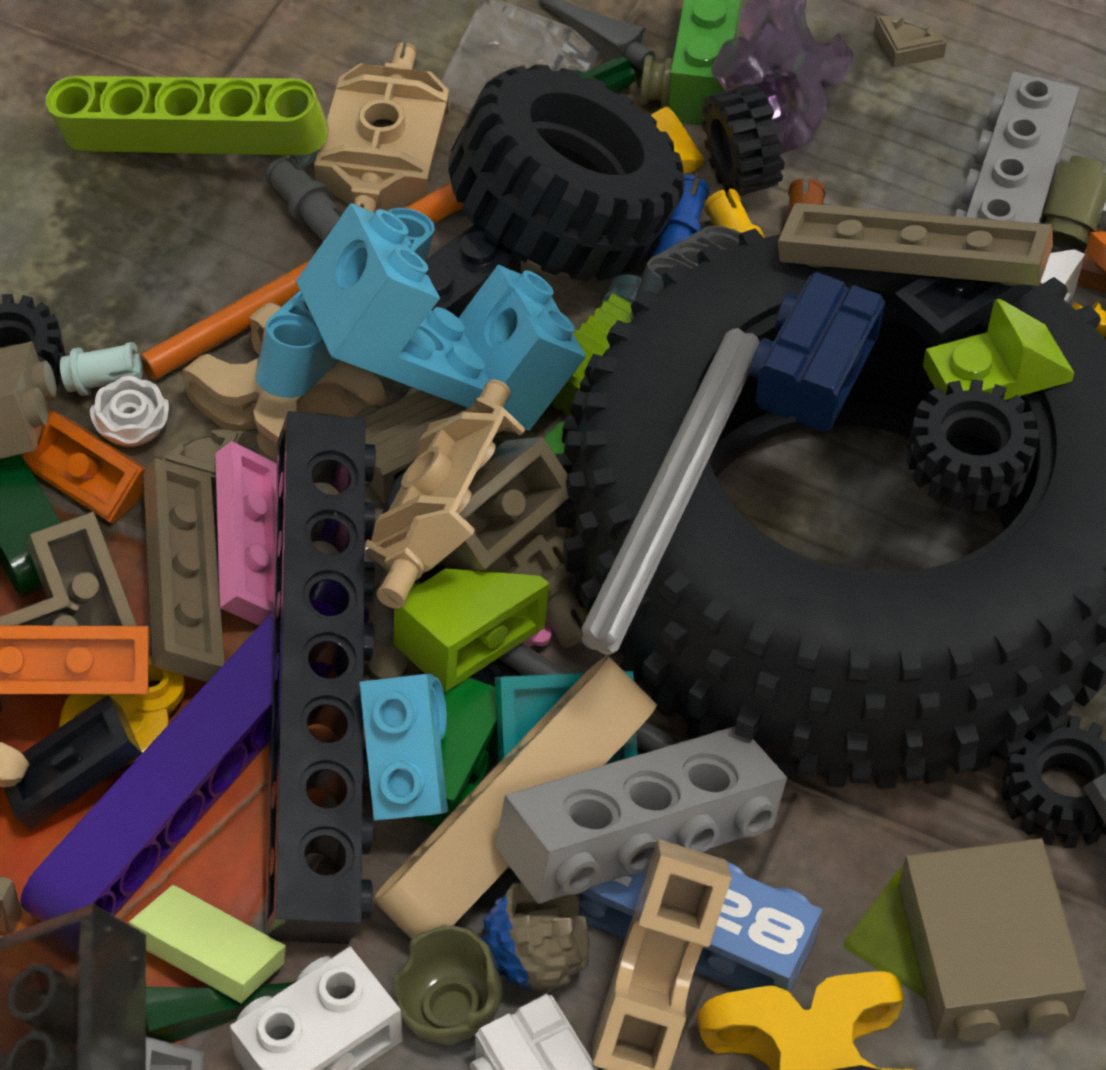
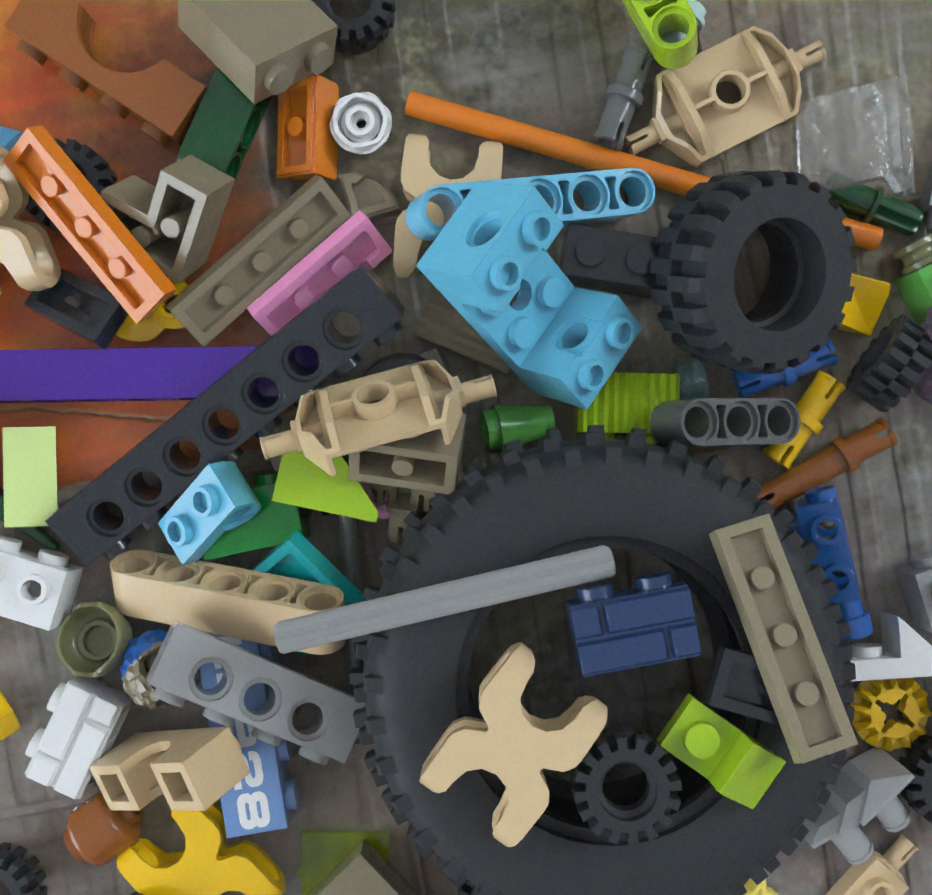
camera: 55 degrees right, 35 degrees up
light aqua pin [60,342,143,396] -> none
none -> tan piece [419,642,608,847]

